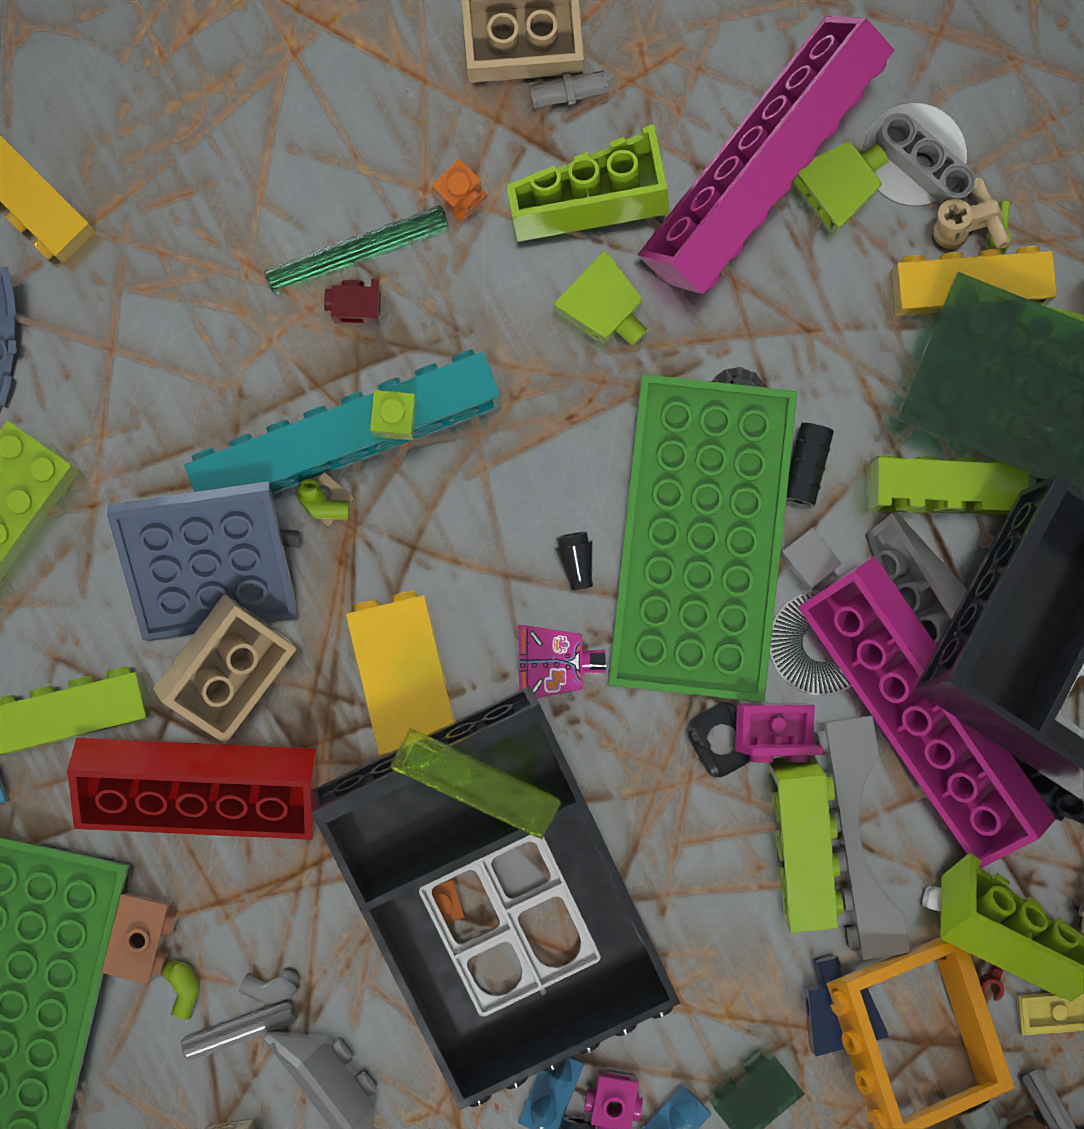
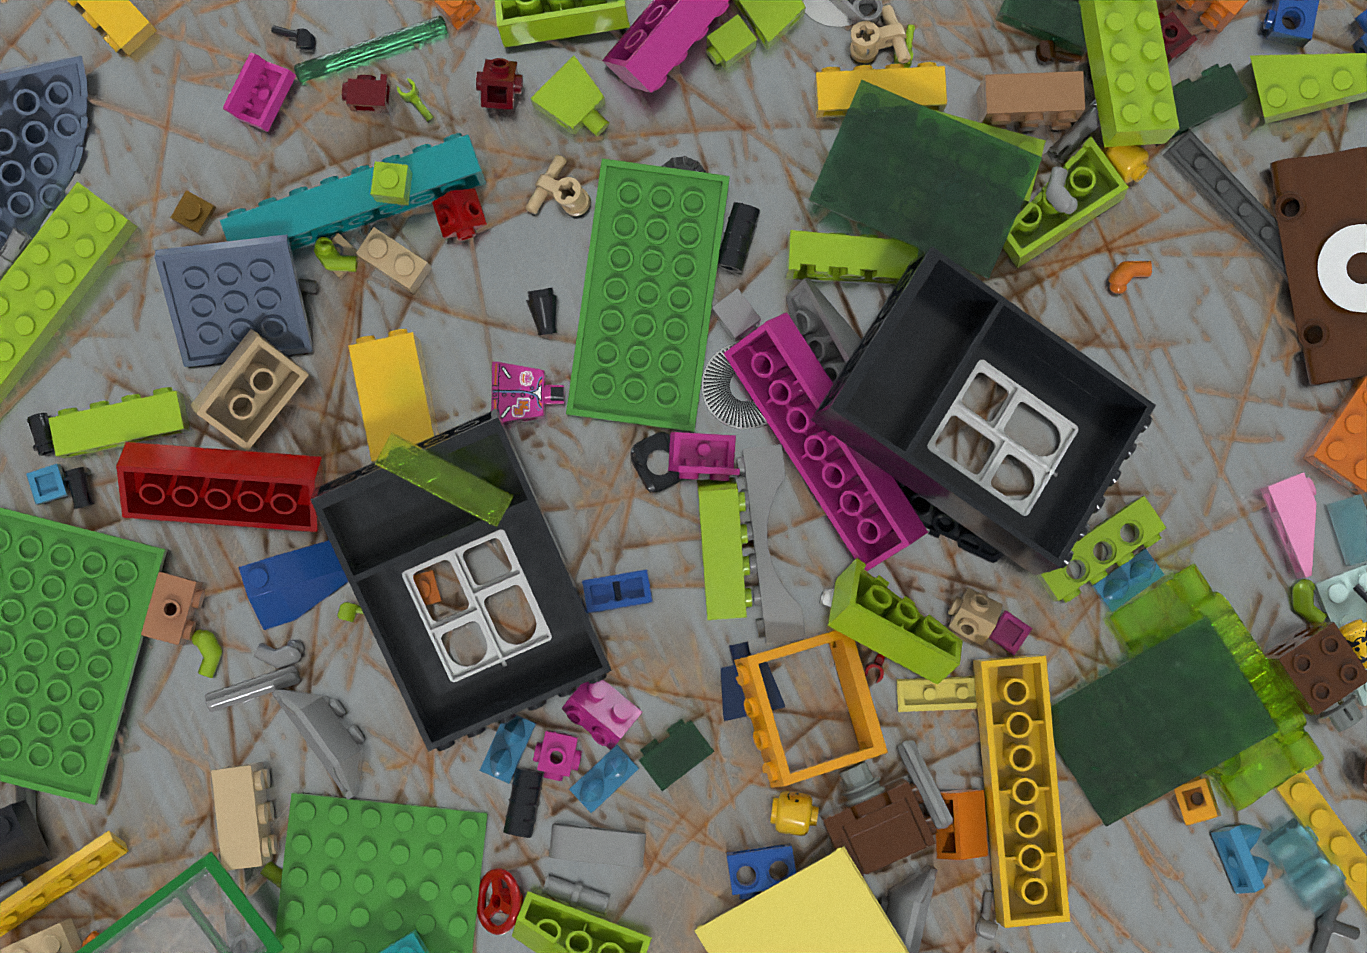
camera: 10 degrees right, 0 degrees up
none -> black pin [63,467,95,509]
none -> pearl gold plate [170,190,216,235]
none -> dark pink bracket [223,52,296,132]
none -> blue wedge [239,540,349,630]
none -> black hand [271,25,315,51]
none -> lime hand [337,602,364,622]
none -> tan brick [355,227,432,295]
none -> lime hand [397,78,434,122]
none -> red brick [432,188,487,241]
none -> dark red brick [476,58,523,110]
none -> tan piece [525,155,591,216]
none -> dark pink bracket [562,679,642,750]
none -> blue brick [582,569,653,613]
none -> lime brick [705,14,757,70]

